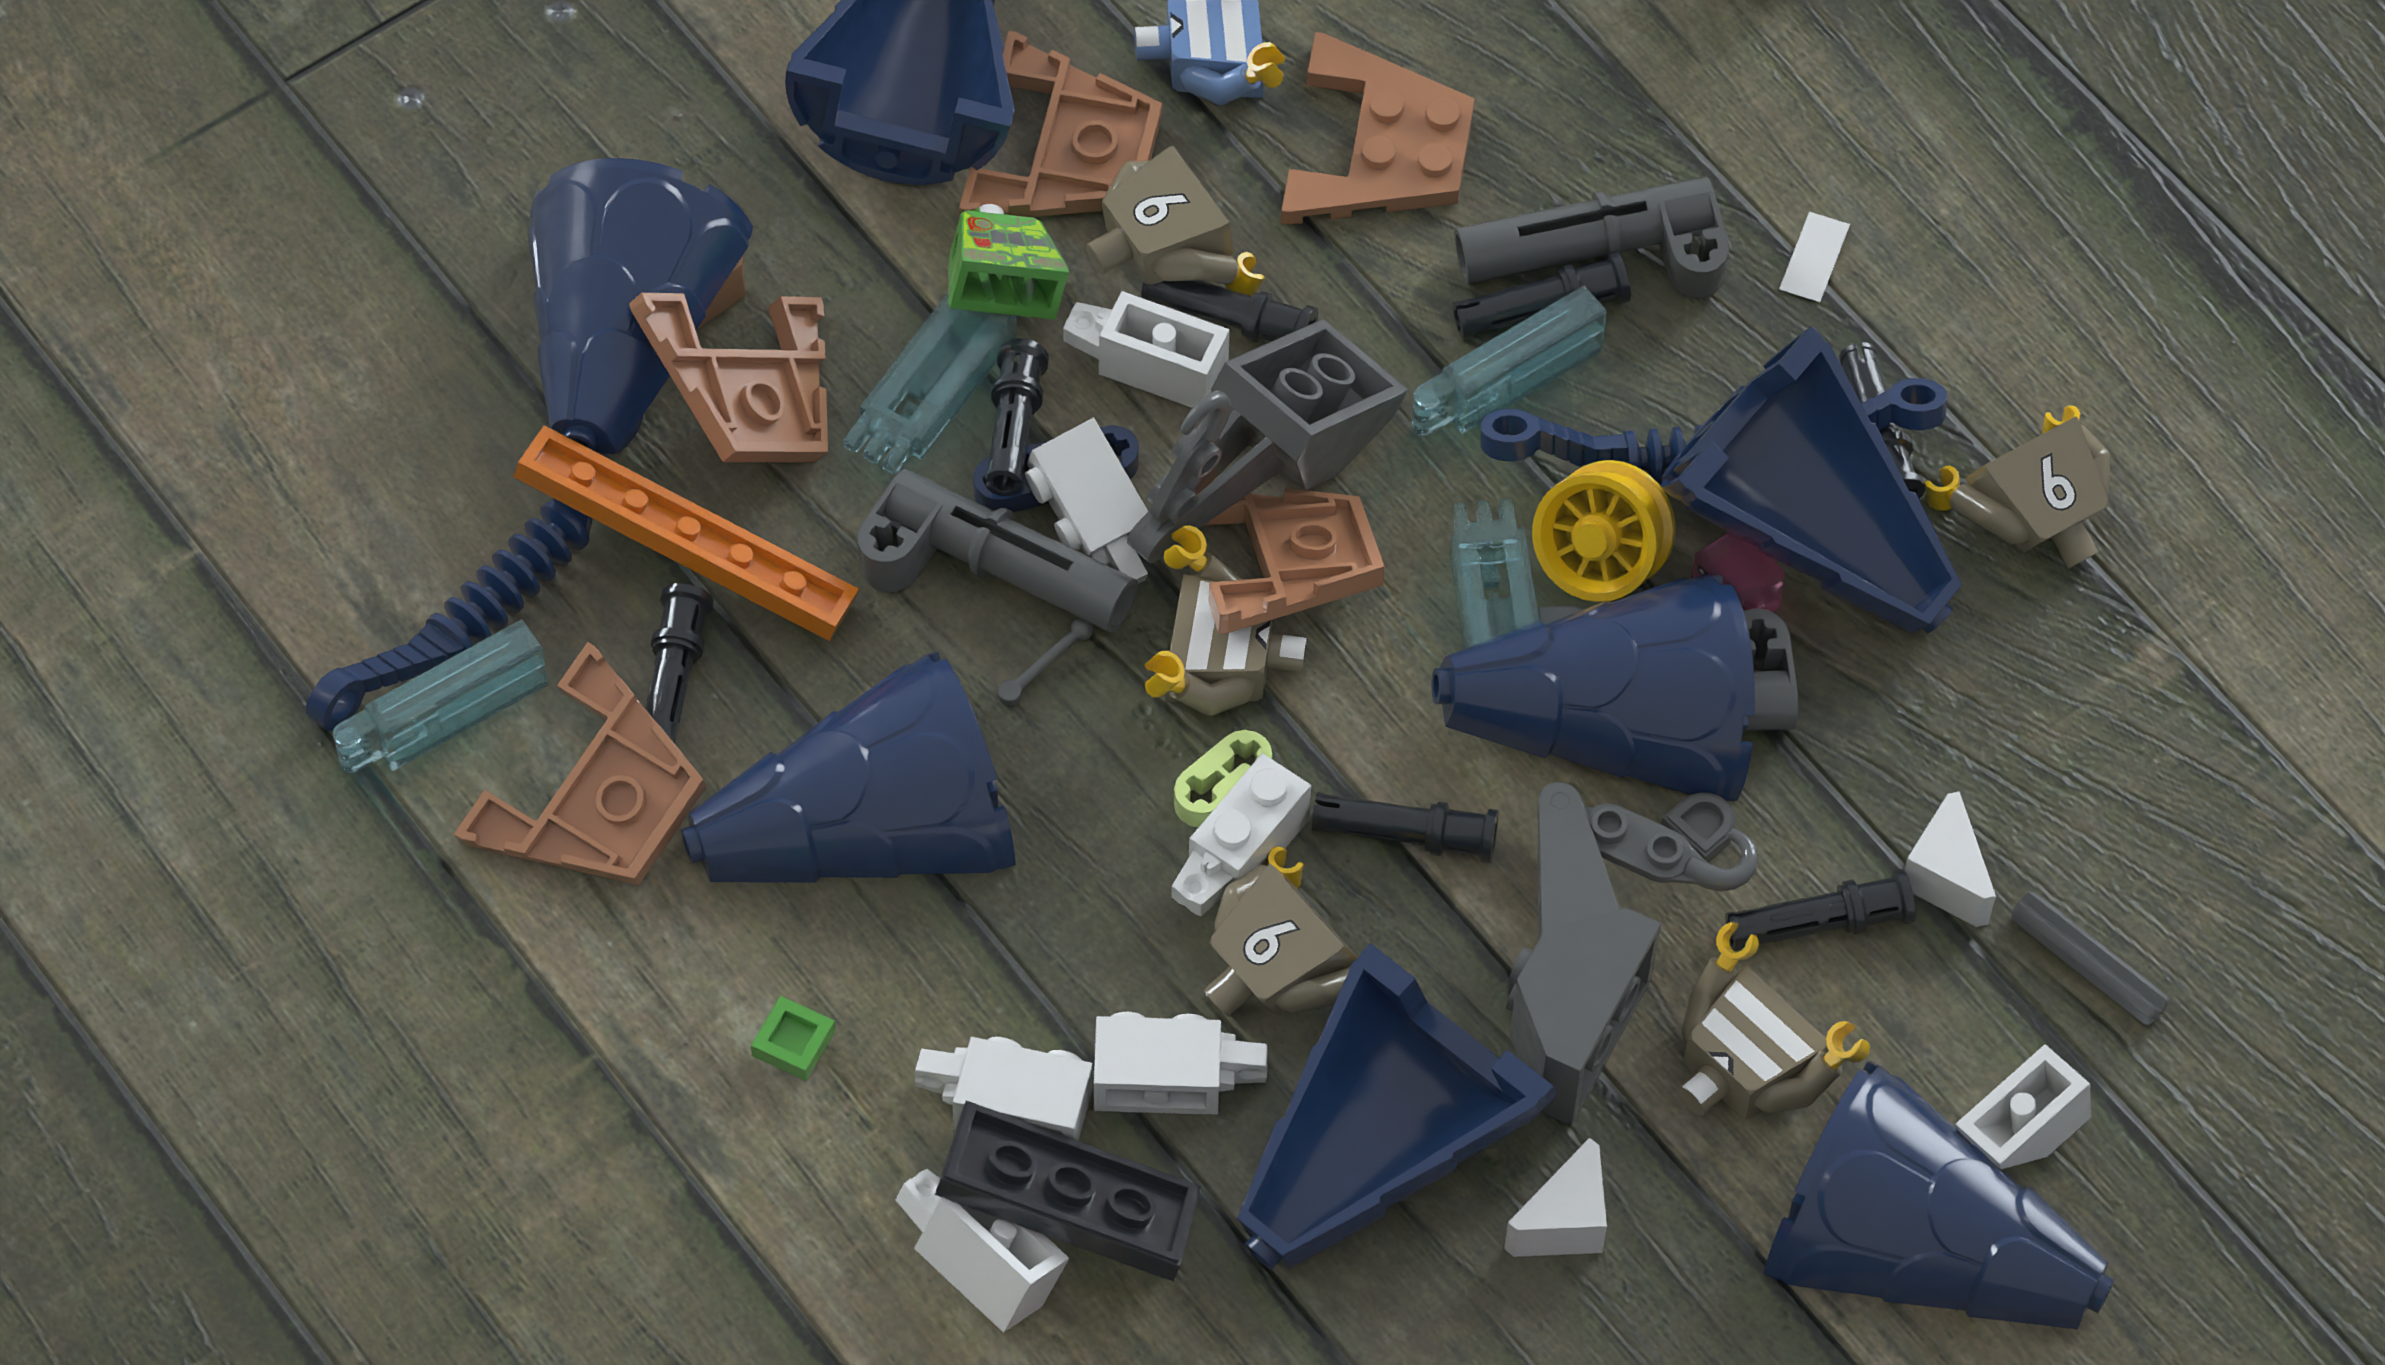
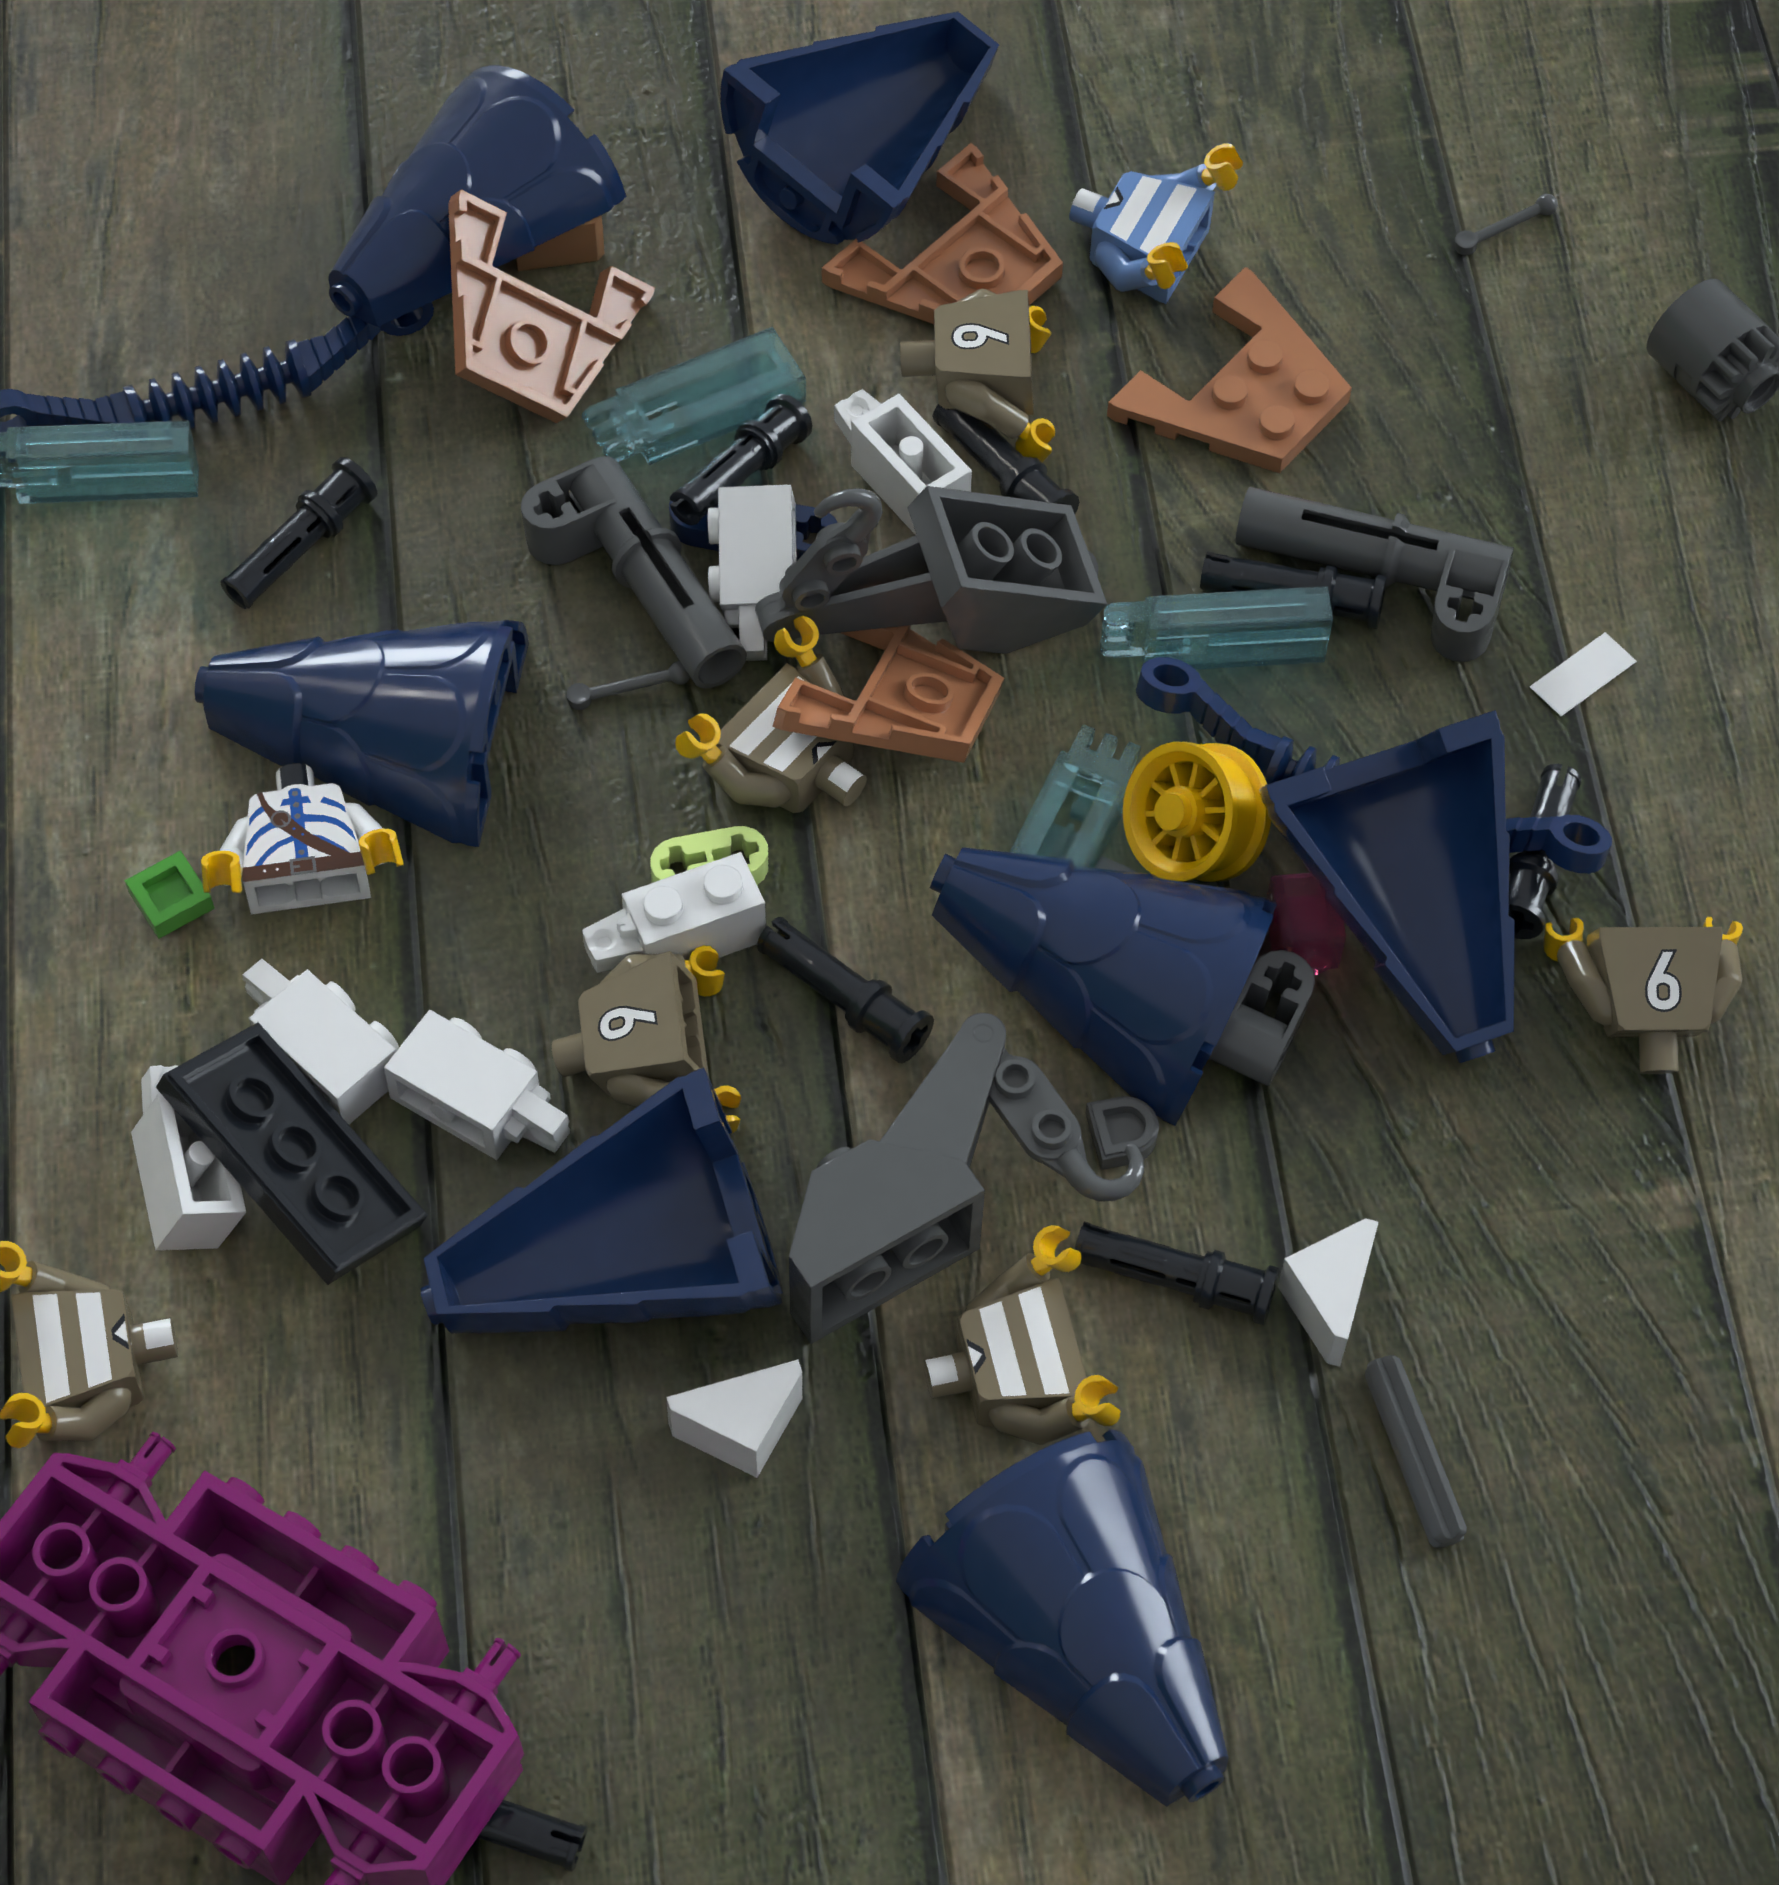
camera: 30 degrees right, 0 degrees up
nougat wing [454,642,707,886] -> none
orange plate [513,425,859,641] -> none
bright green torso [948,204,1069,320] -> none
white slope [1955,1045,2091,1169] -> none
none -> torso [201,763,404,915]

